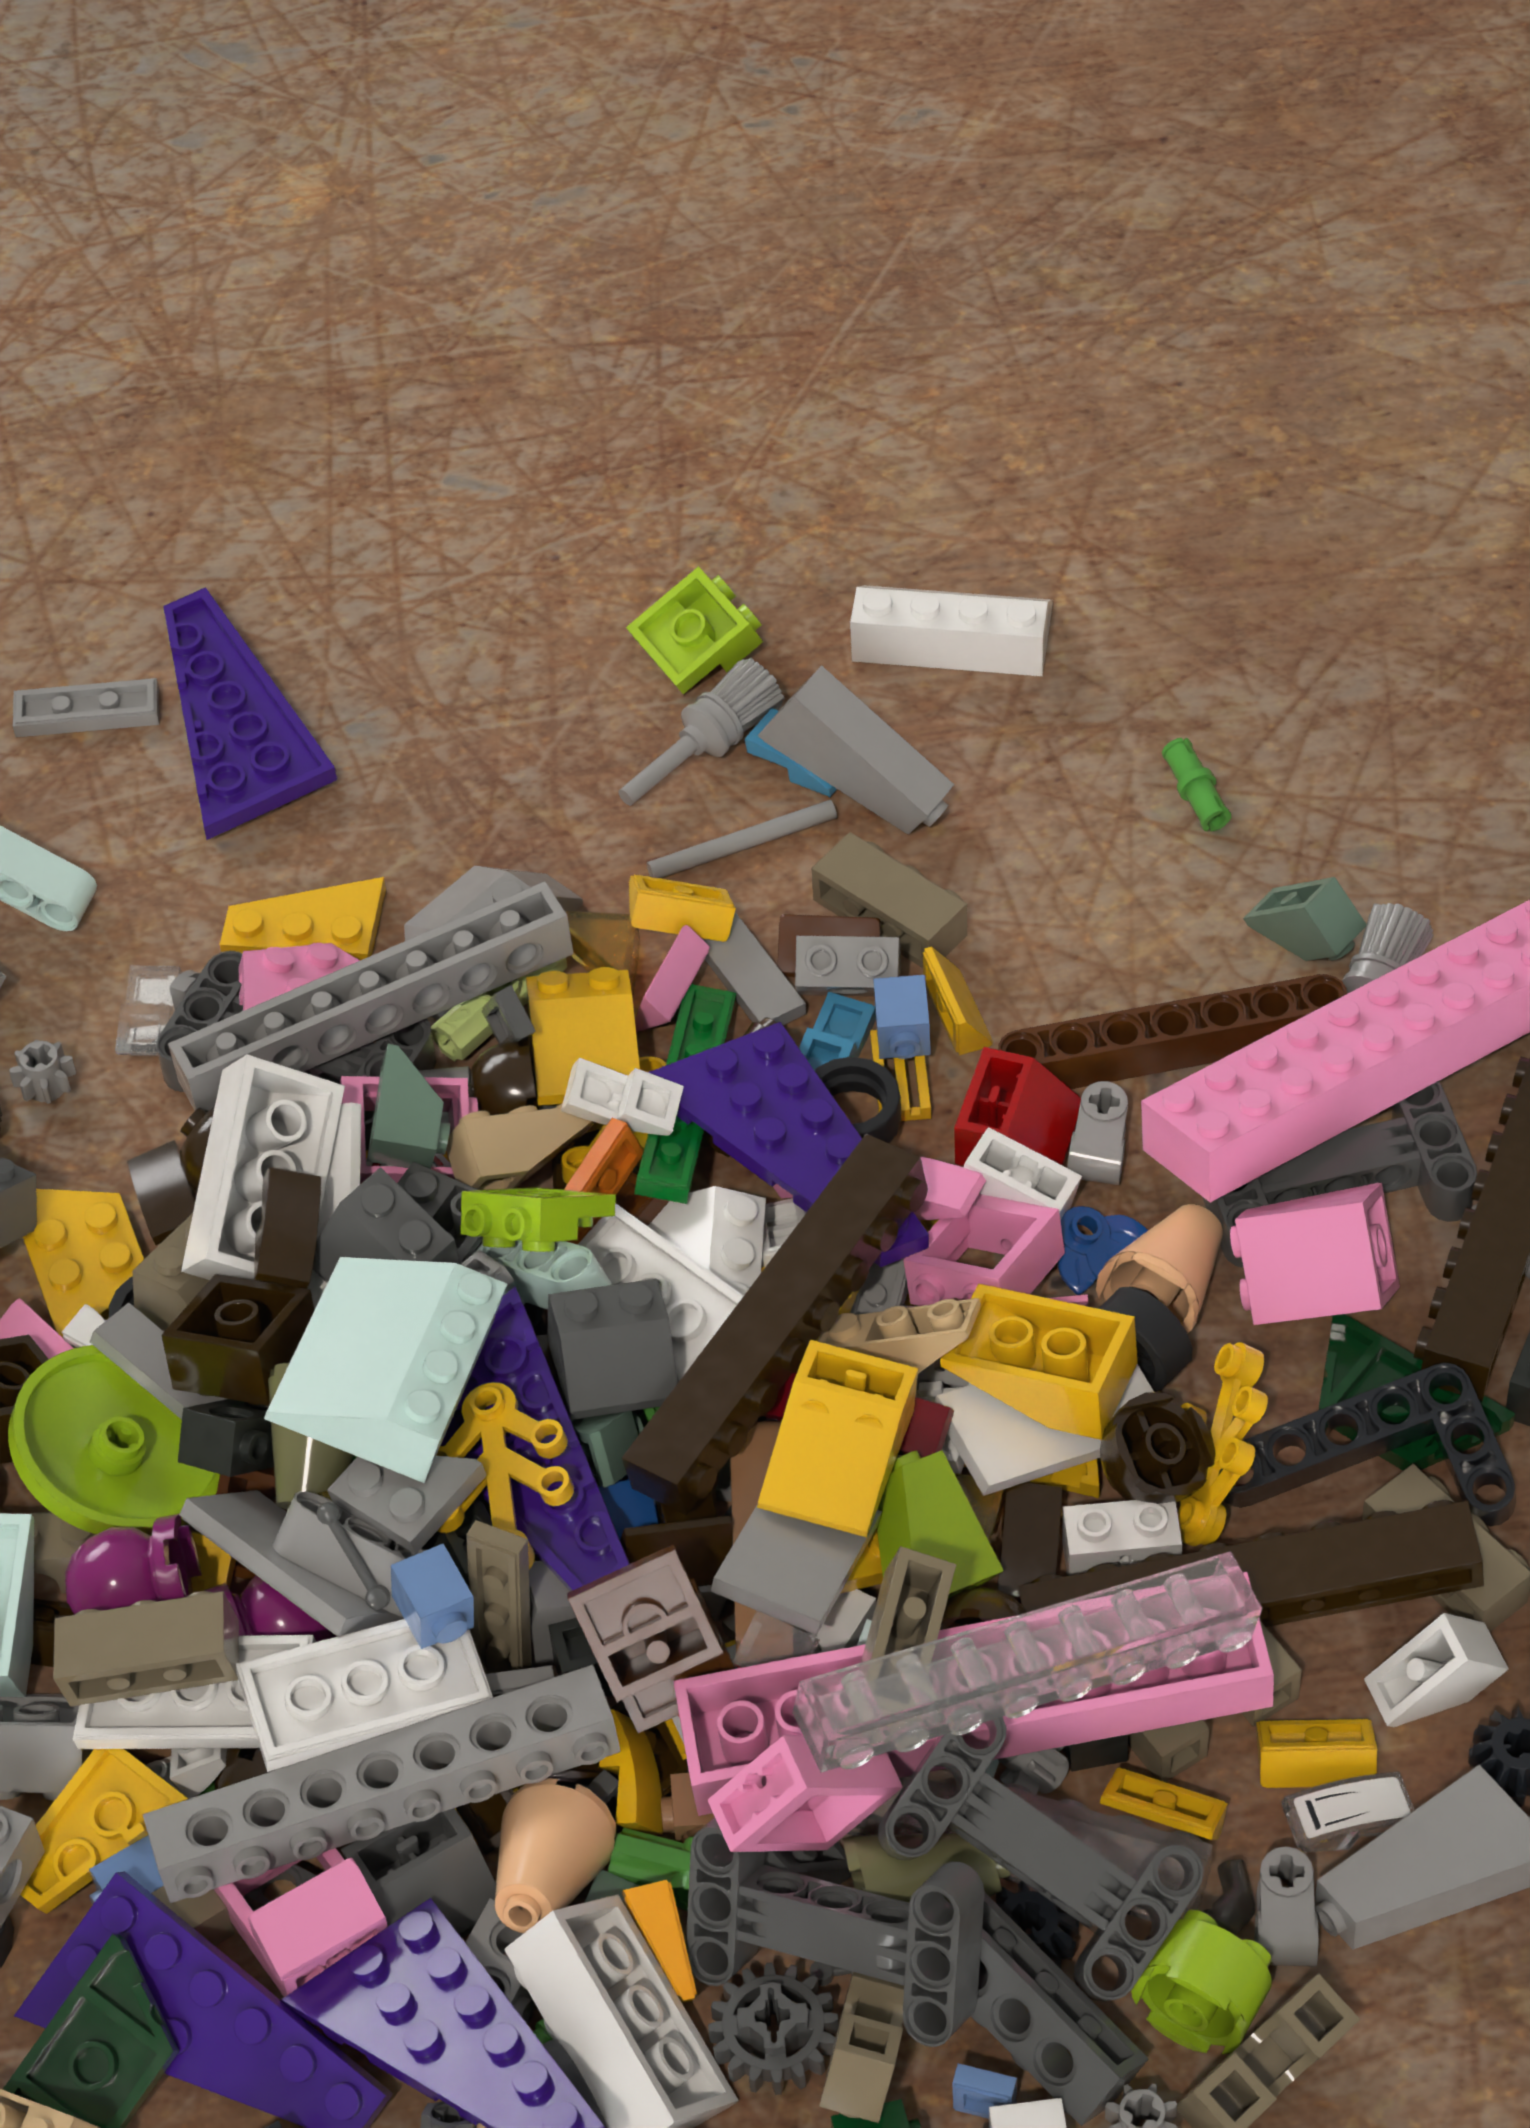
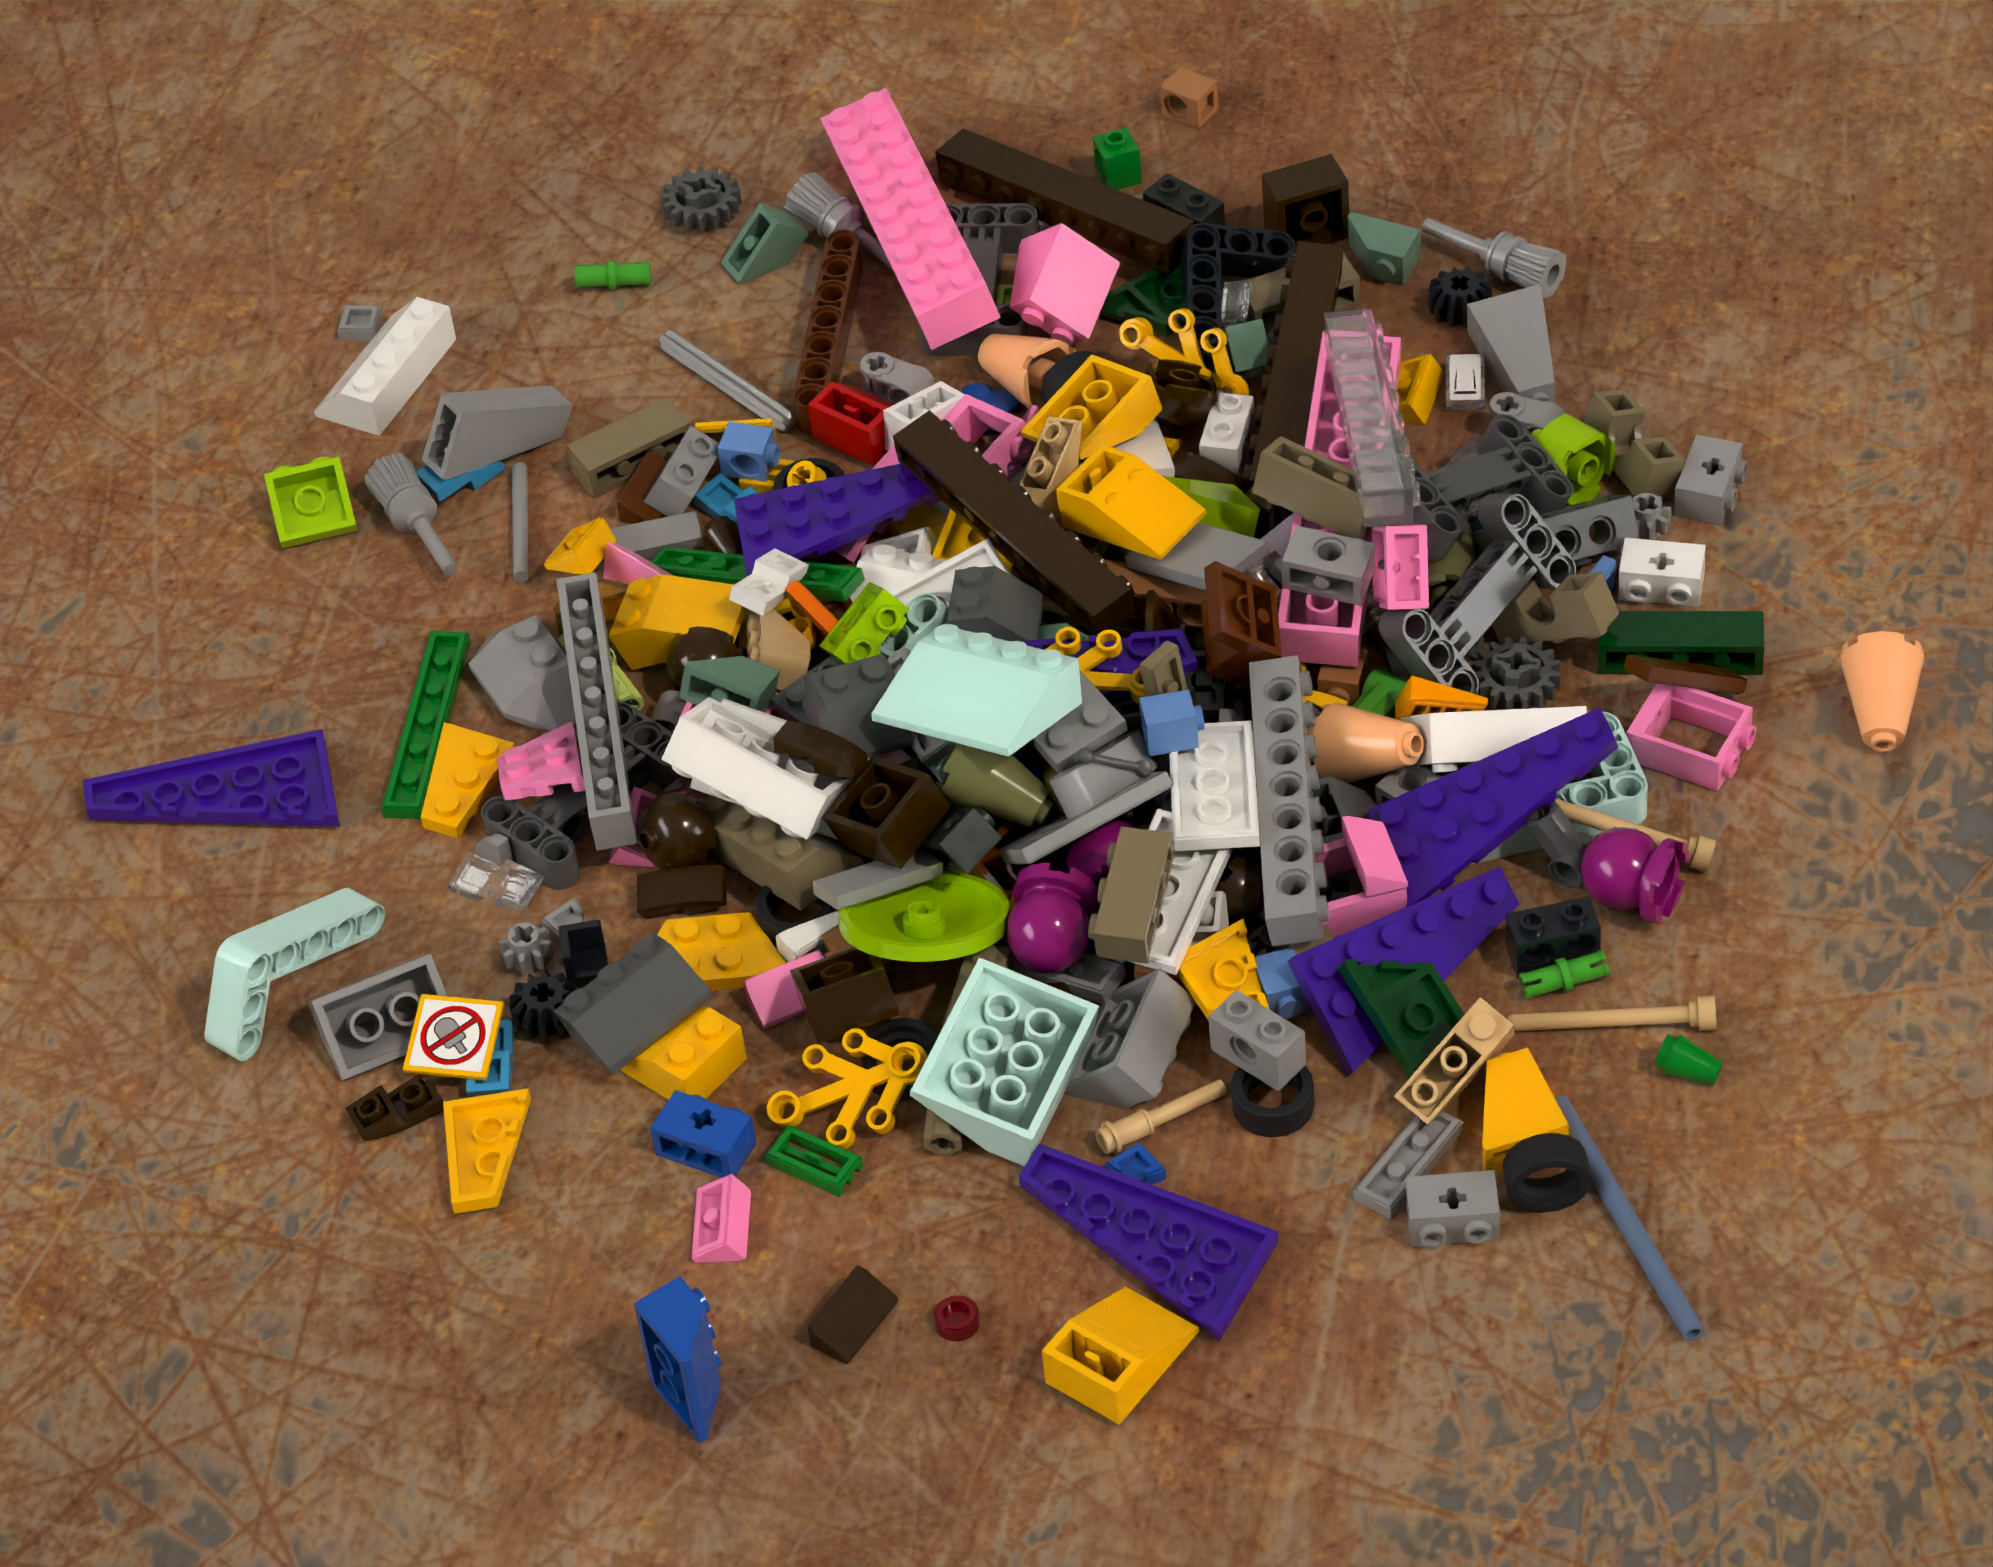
camera: 70 degrees left, 5 degrees down
light grey tile [13,678,159,737] -> none
dark grey tile [482,985,536,1044] -> none
yellow slope [1100,1768,1228,1840] -> none
white slope [1364,1613,1509,1727] -> none
none -> light grey tile [337,305,383,341]
none -> green tile [381,631,471,819]
none -> light grey tile [541,897,584,945]
none -> black panel [558,920,609,989]
none -> light grey axle [659,330,796,432]
none -> dark grey gear [661,166,742,232]
none -> yellow bush [787,460,827,487]
none -> clear slope [1221,280,1252,328]
none -> sand green slope [1222,319,1269,379]
none -> light grey brick [1282,525,1375,606]

